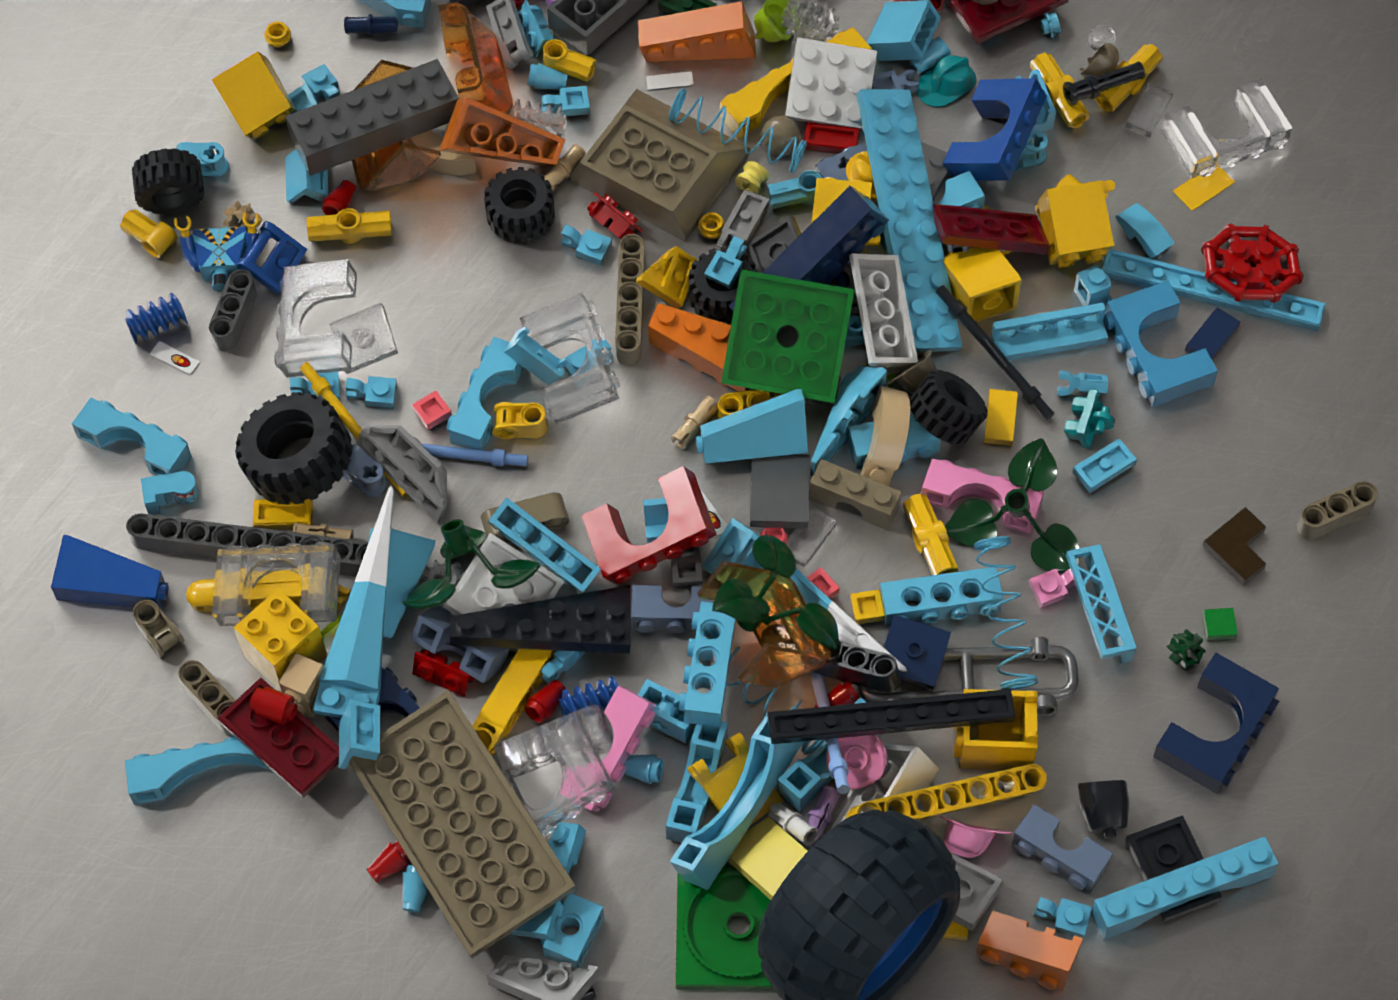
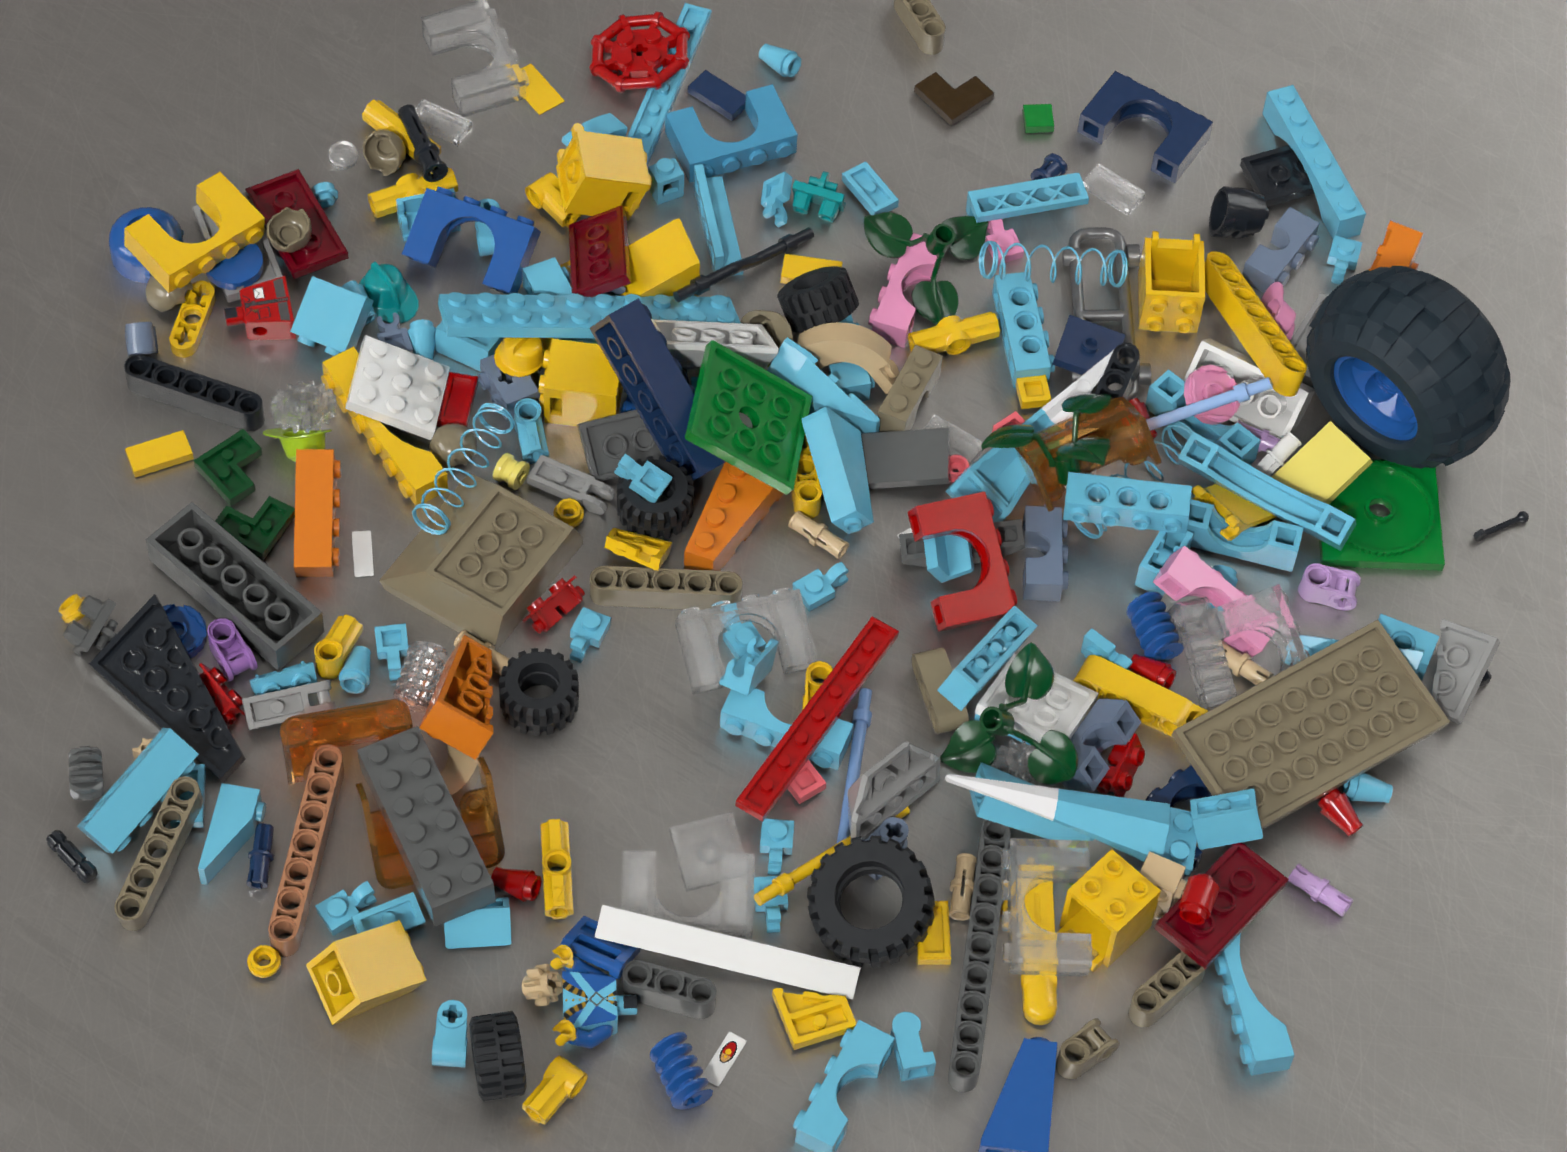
camera: 95 degrees left, 5 degrees down
black wing [450,585,631,654] -> none
black tile [767,689,1016,744] -> none
dark green gear [1166,629,1206,669] -> none
none -> nougat beam [268,745,344,957]
none -> white tile [595,904,861,1000]
none -> red tile [735,616,899,822]
none -> medium azure cone [759,44,802,77]
none -> yellow wing [772,988,857,1050]
none -> medium azure plate [793,562,849,612]
none -> dark blue bush [1030,153,1068,180]
none -> clear tile [1082,163,1146,216]
none -> tan pin [1211,640,1274,685]
none -> lavender pin [1288,864,1353,917]
none -> lavender piece [1298,563,1361,611]

